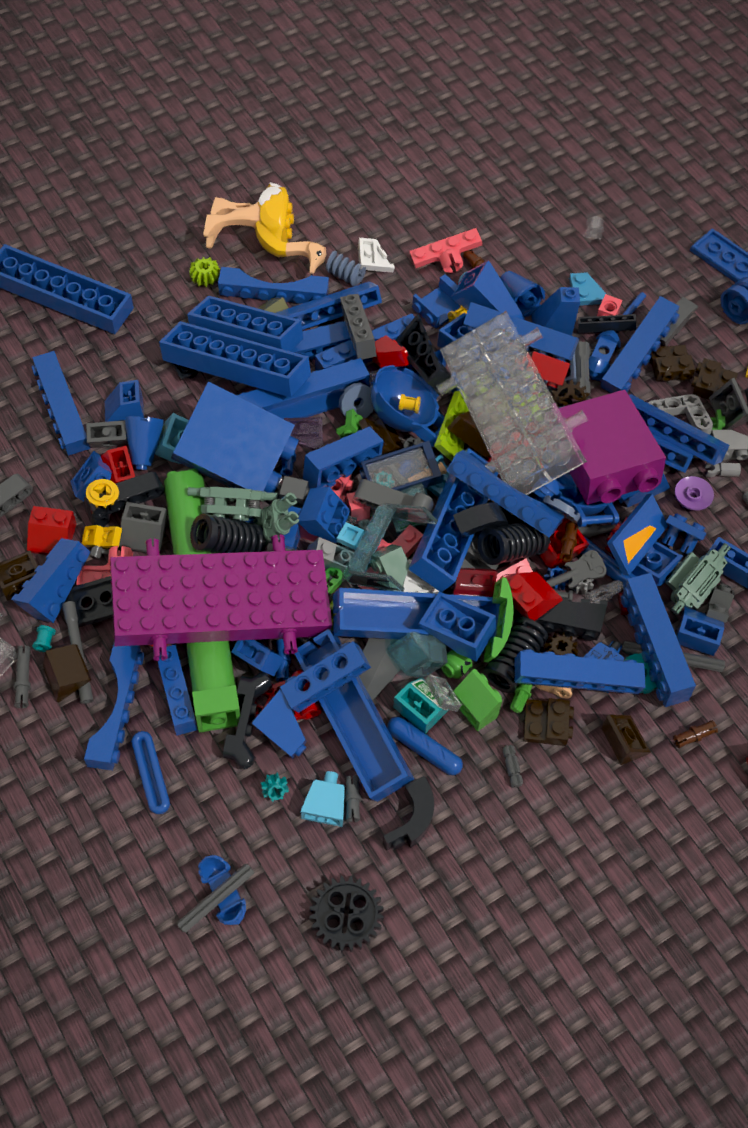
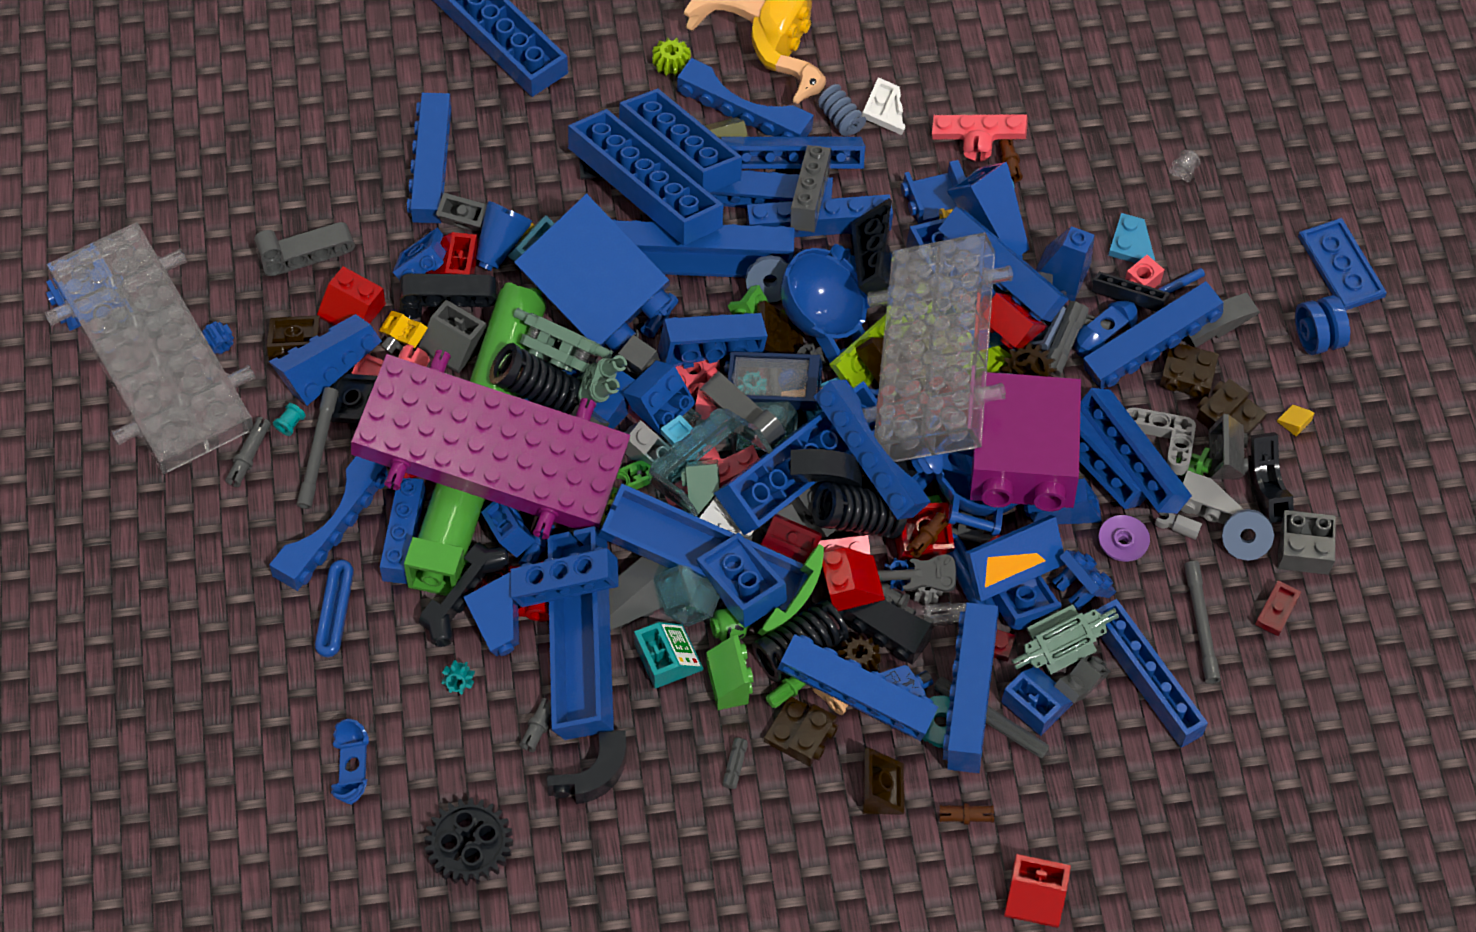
camera: 25 degrees right, 0 degrees up
dark brown slope [43,644,91,702] -> none
yellow gear [86,479,119,508] -> none
blue slope [105,380,144,422] -> none
dark grey axle [177,863,254,932] -> none
clear purple wing [284,417,323,450] -> none
medium azure torso [301,771,344,827] -> none
red slope [371,335,409,368] -> none
blue piece [387,717,463,775] -> none
yellow bush [399,394,421,414] -> none
clear plate [425,674,462,712] -> none
blue cone [500,271,545,317] -> none
sand blue tile [542,495,581,523] -> none

